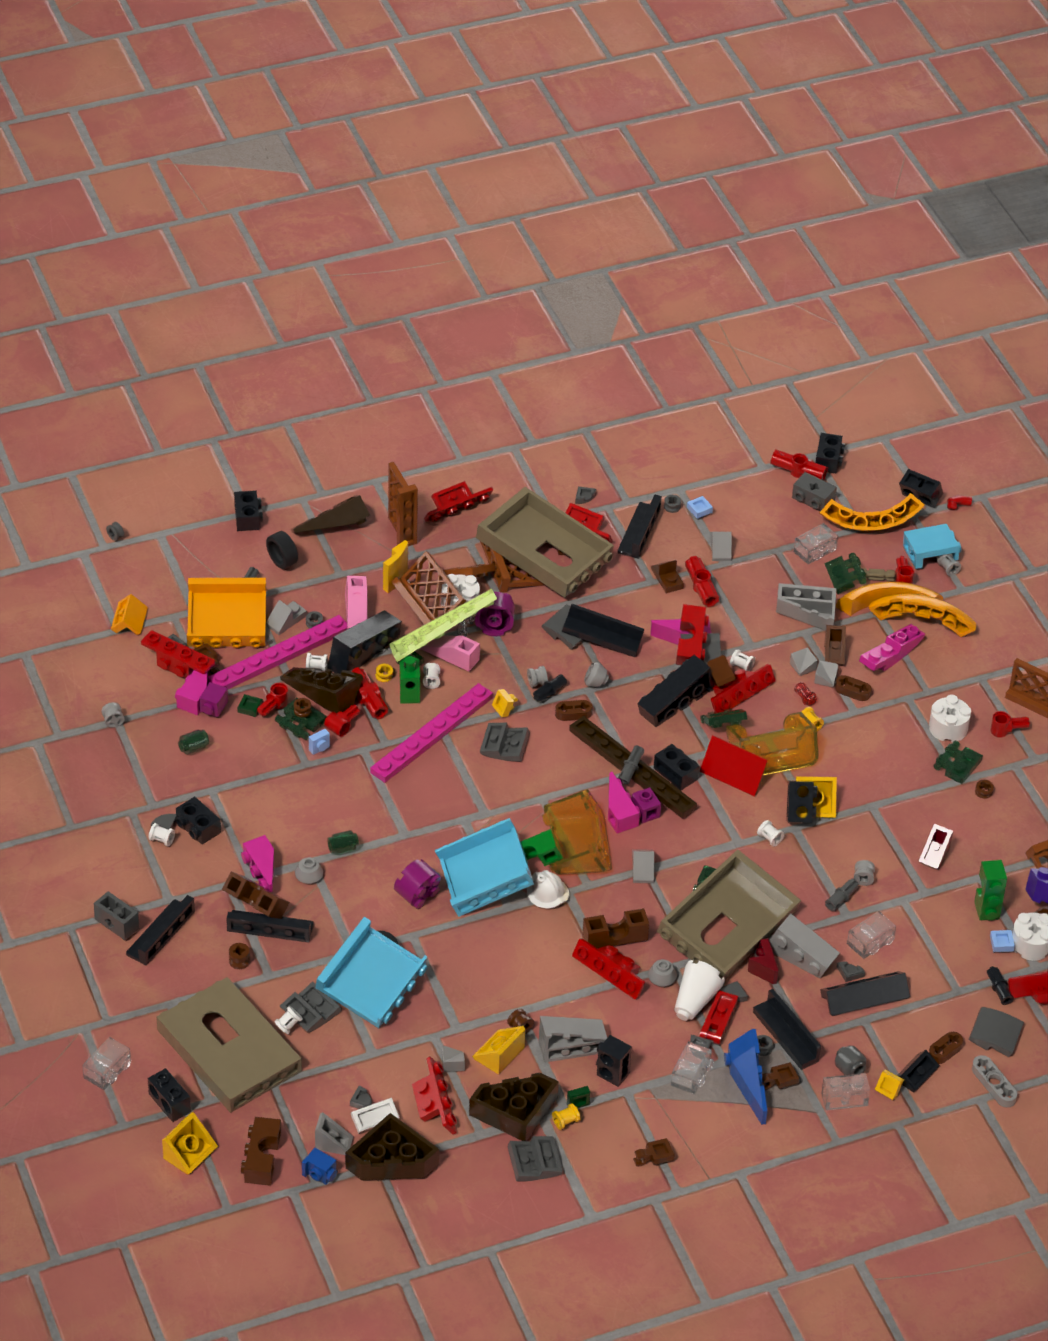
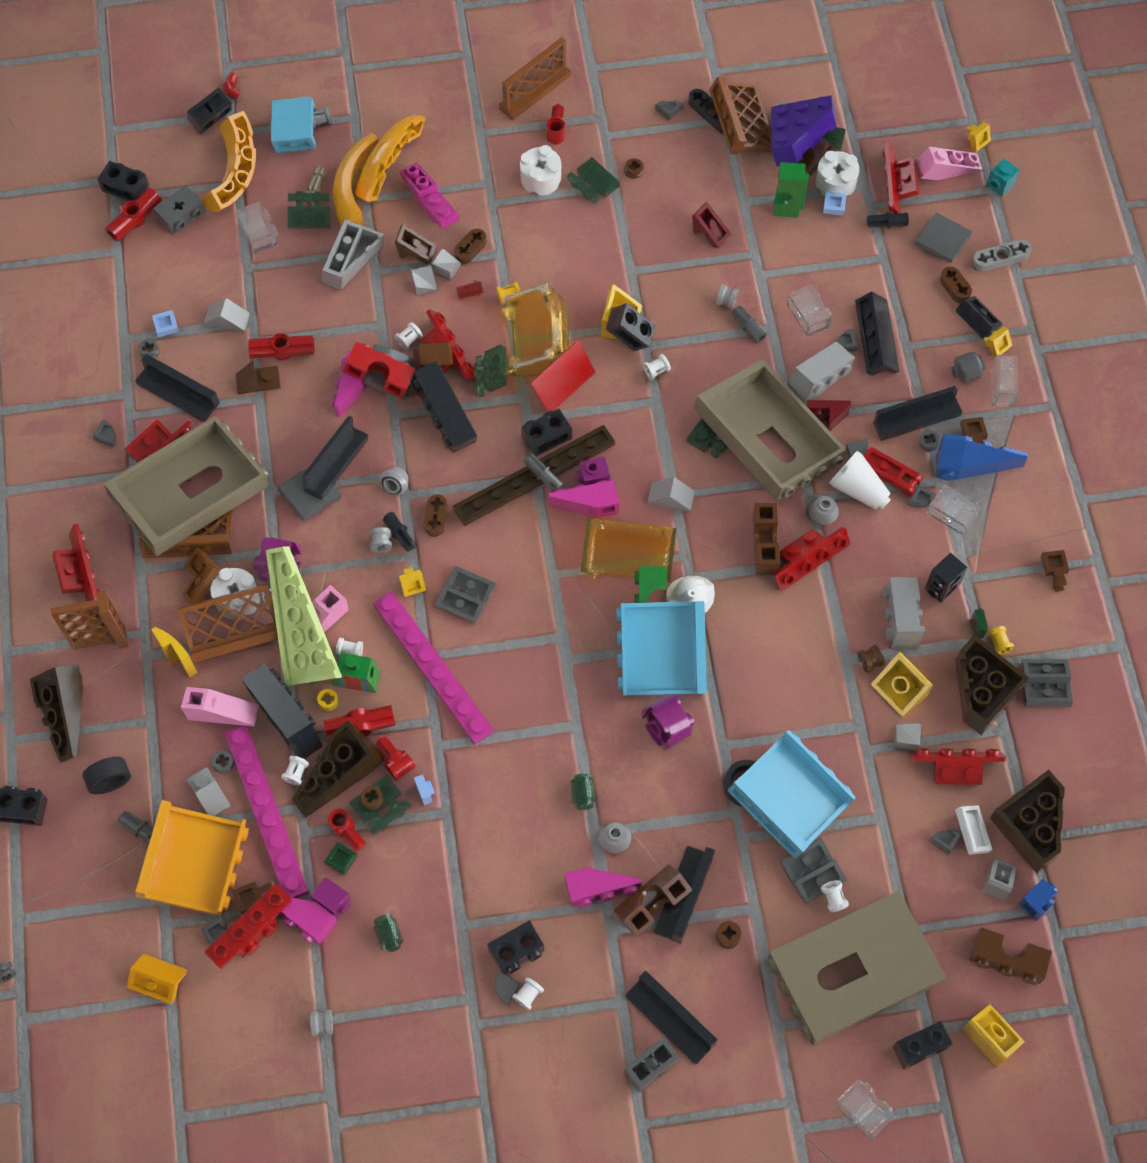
camera: 75 degrees left, 20 degrees up
red axle [895,556,915,584] -> none

